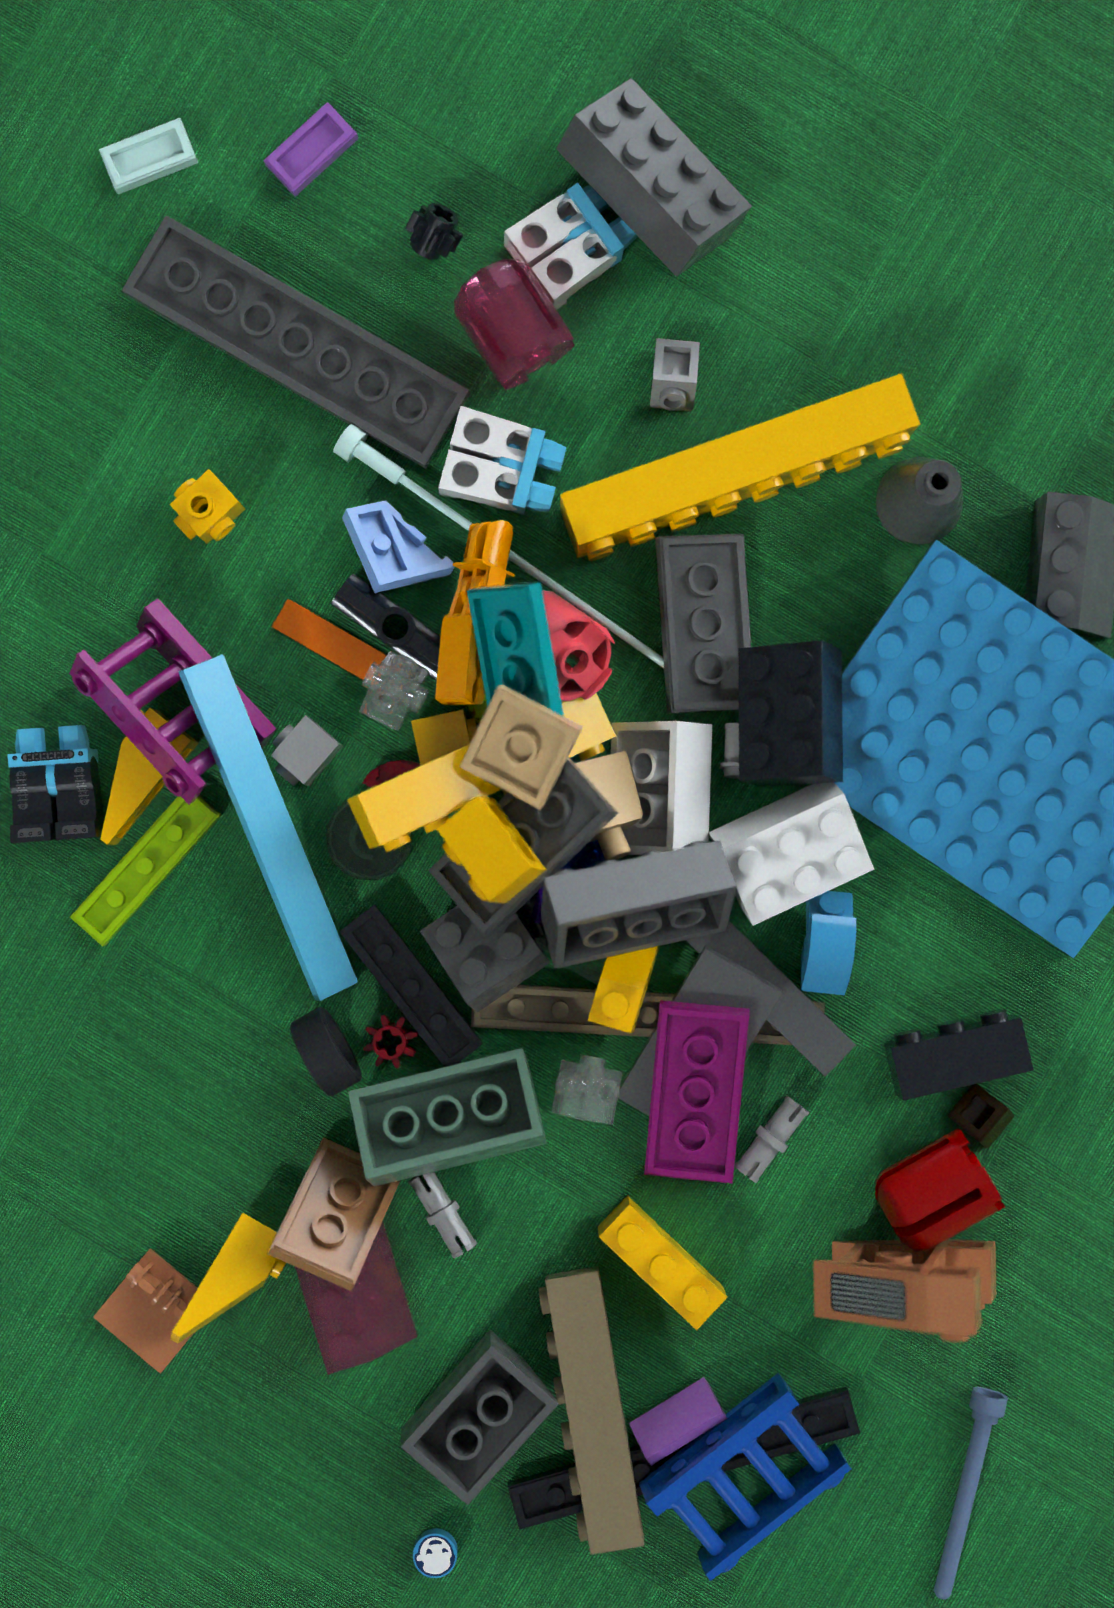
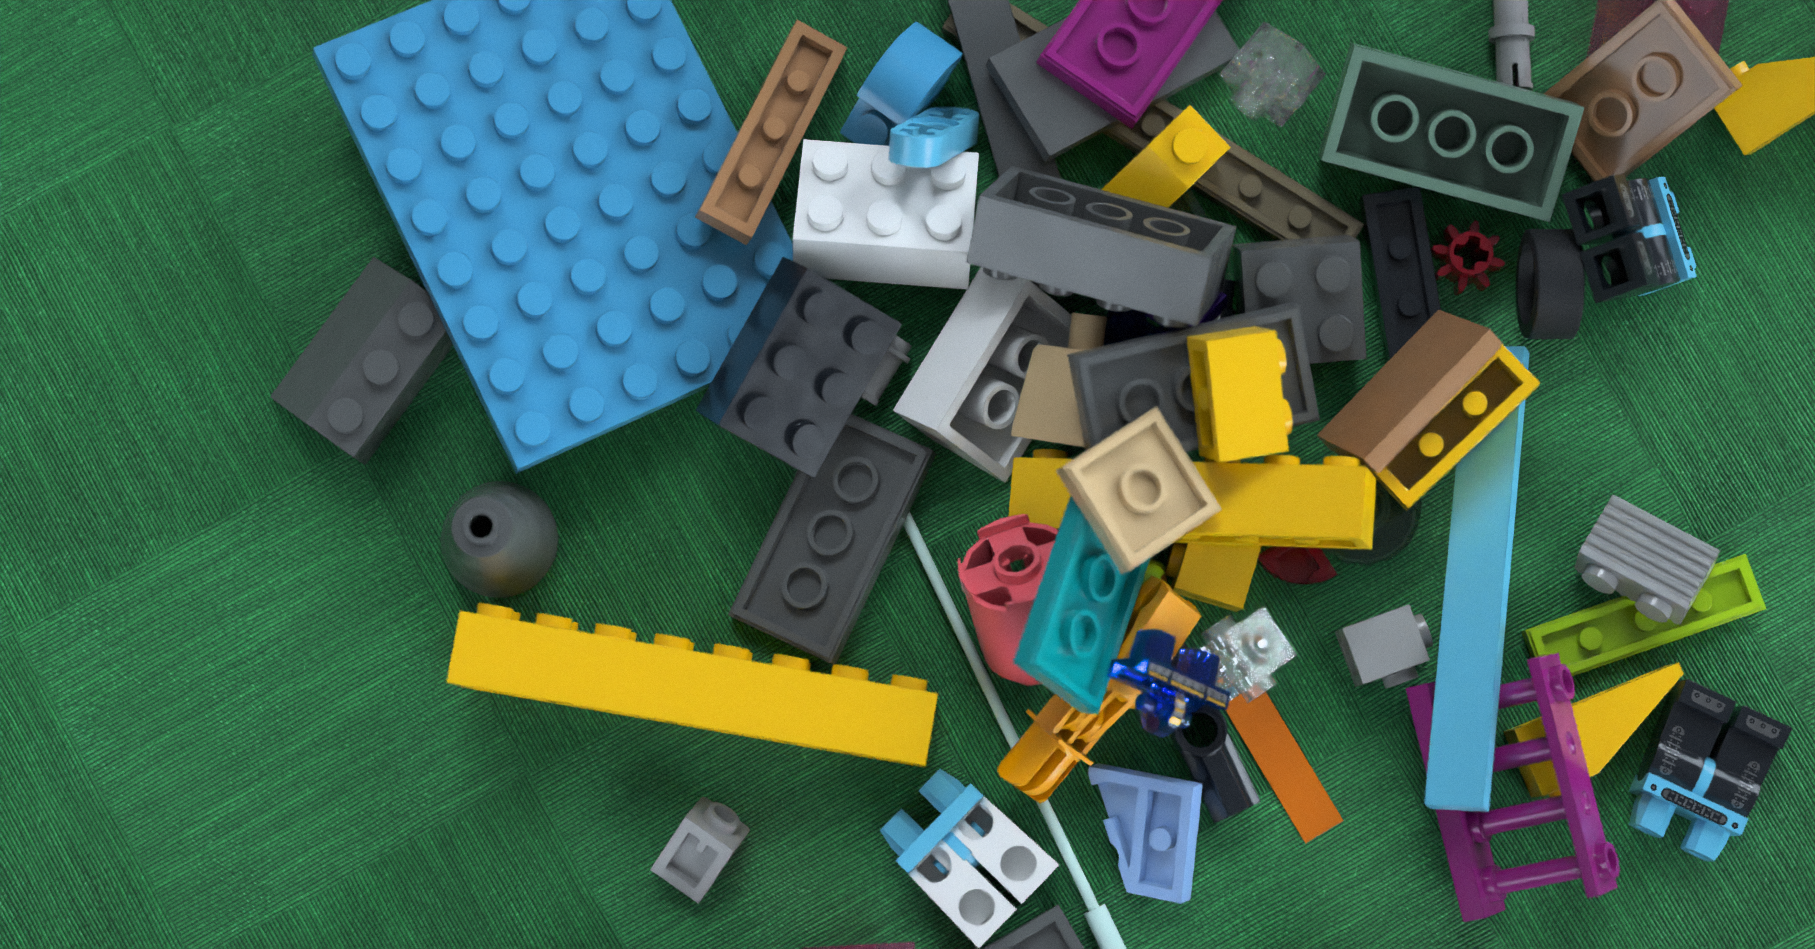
camera: 150 degrees left, 5 degrees down
none -> medium nougat plate [695,20,847,245]
none -> medium azure beam [888,107,979,167]
none -> clear blue hips [1107,629,1231,738]
none -> medium nougat tile [1317,310,1503,473]
none -> yellow brick [1370,344,1540,511]
none -> black hips [1562,174,1697,303]
none -> light grey brick [1574,495,1720,625]

